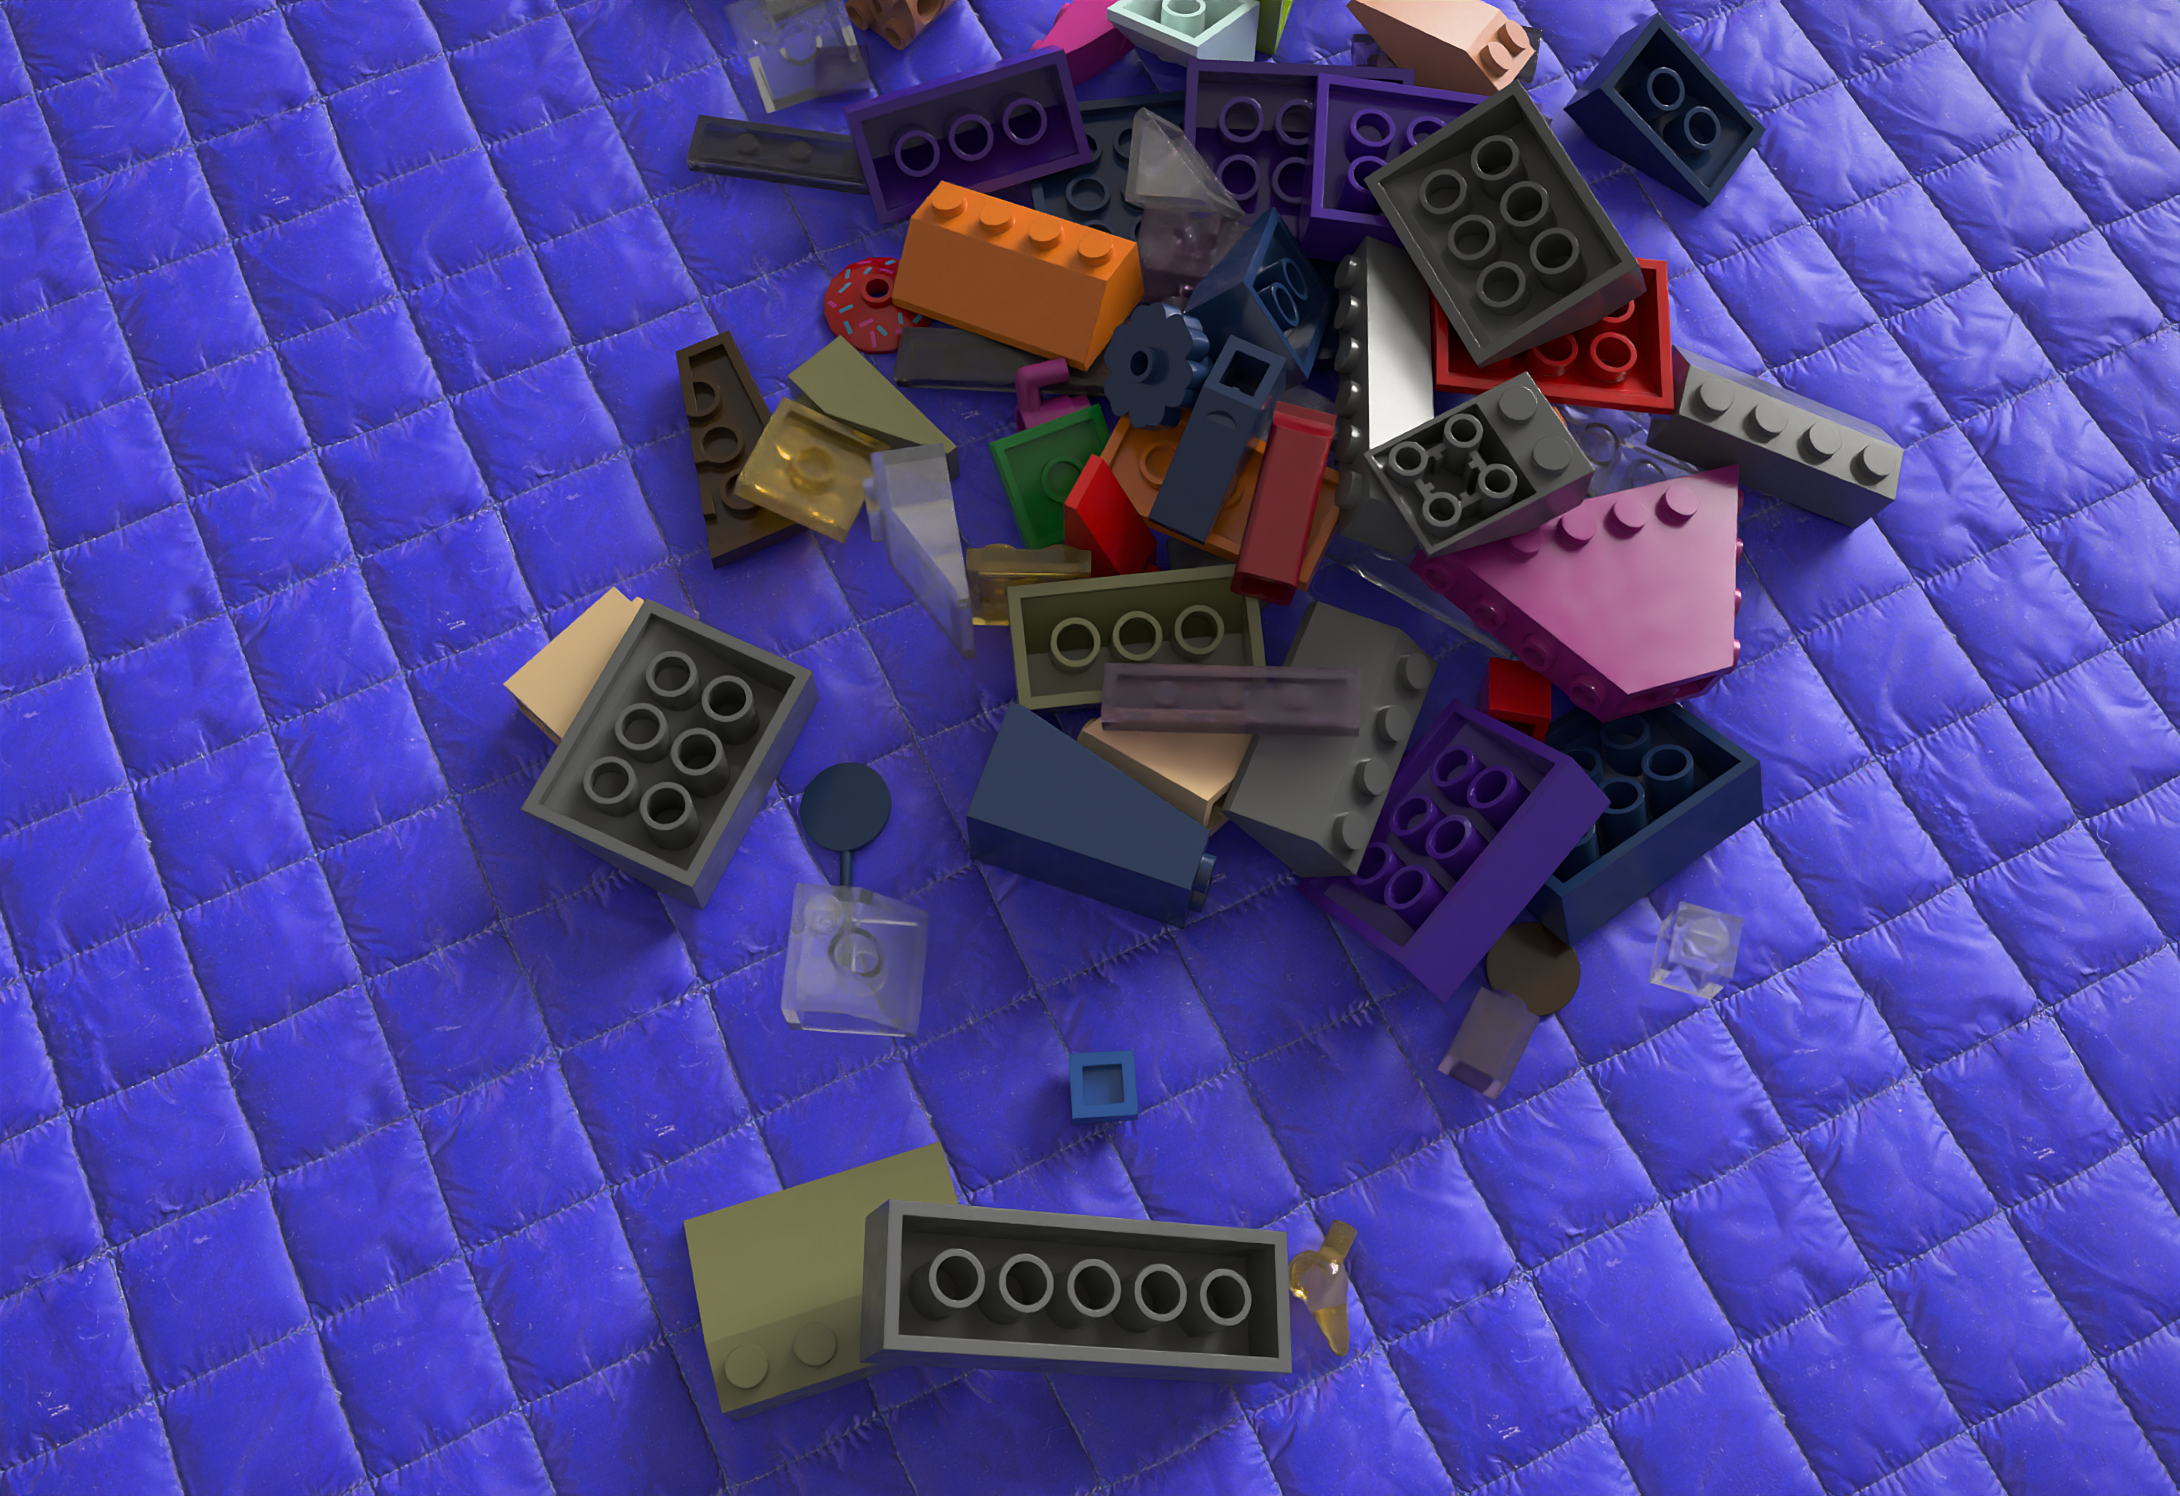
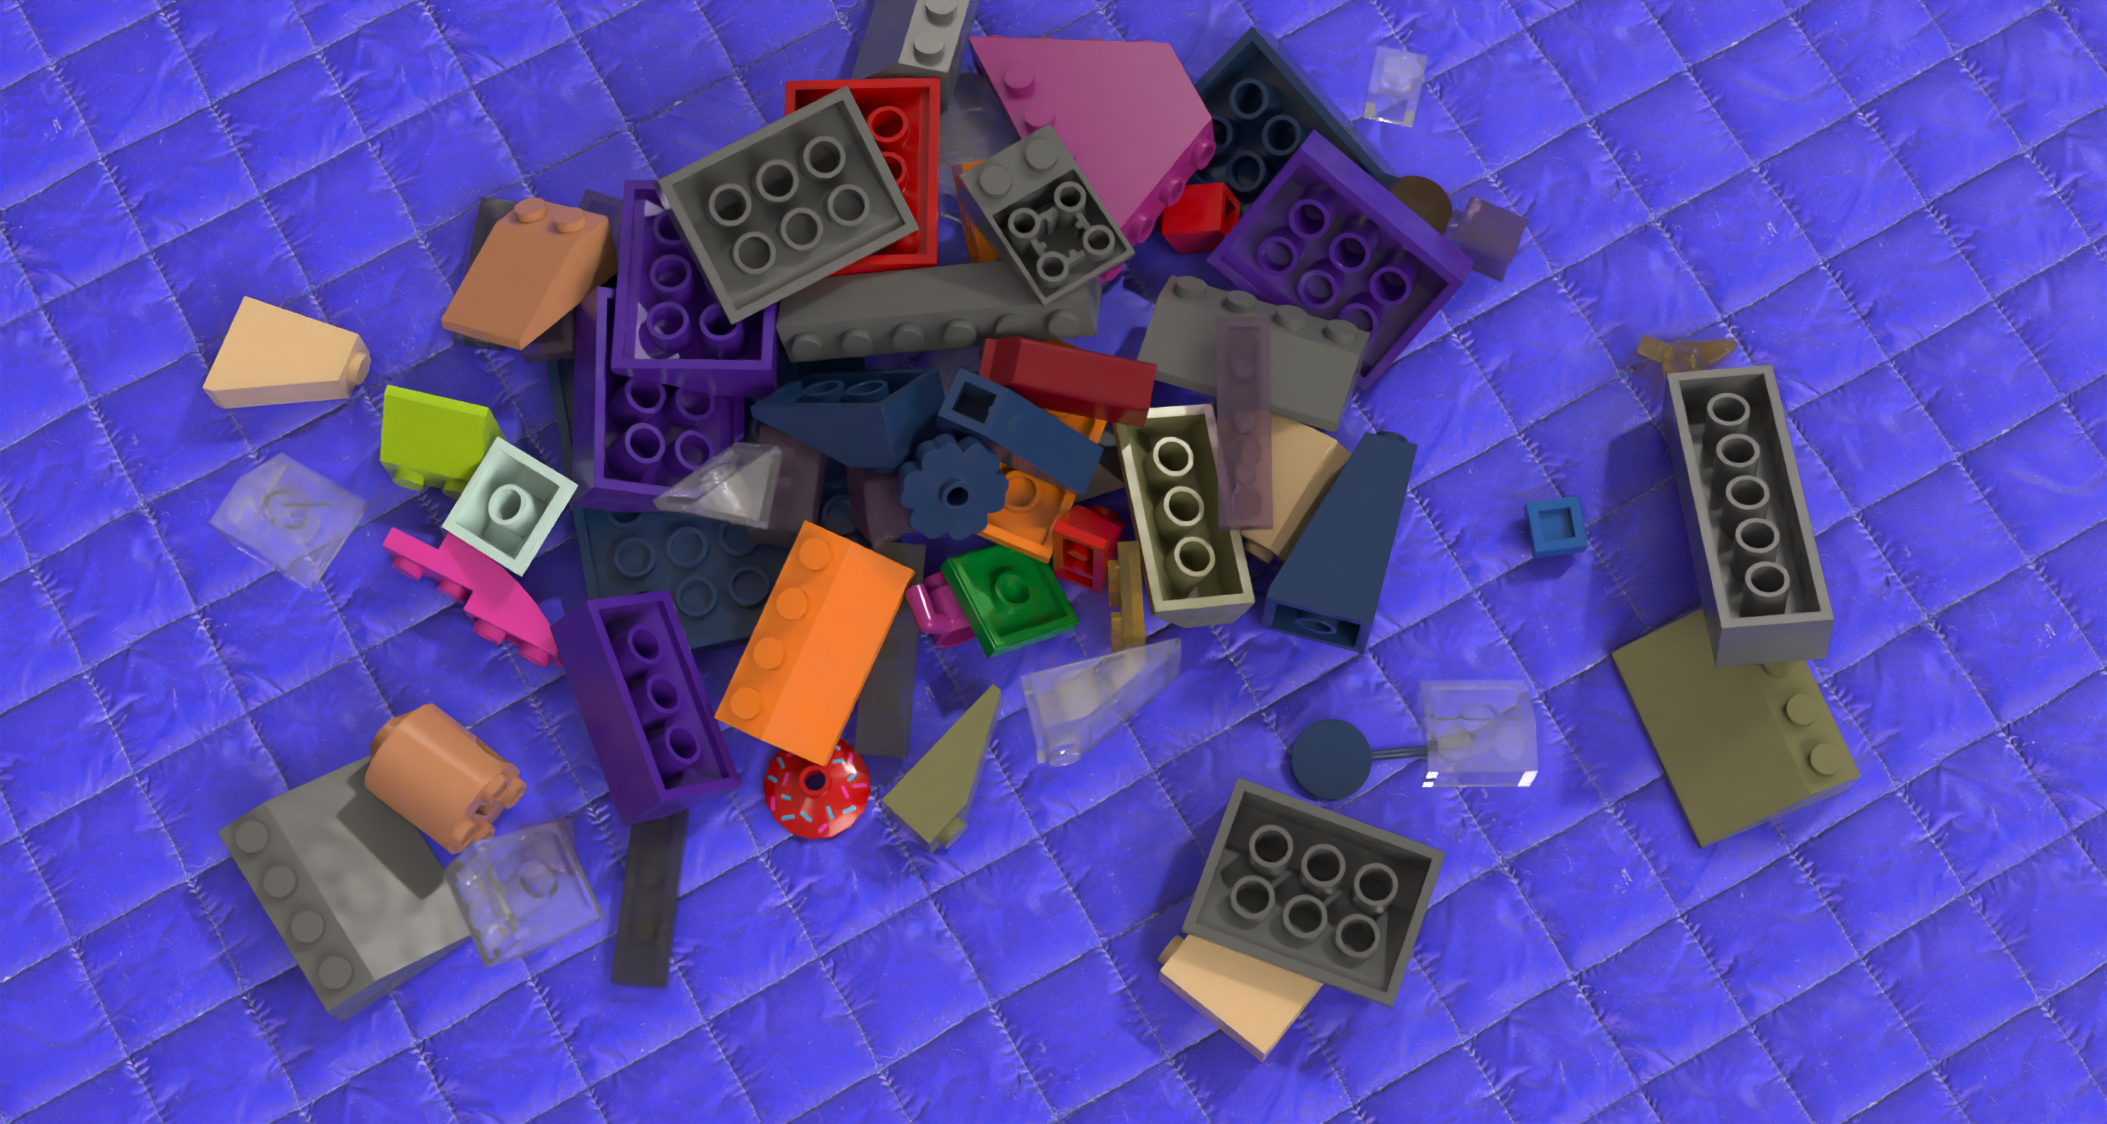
camera: 90 degrees left, 5 degrees up
dark brown wing [676,330,823,570] -> none
clear yellow plate [733,396,891,544] -> none
dark blue slope [1563,12,1766,208] -> none

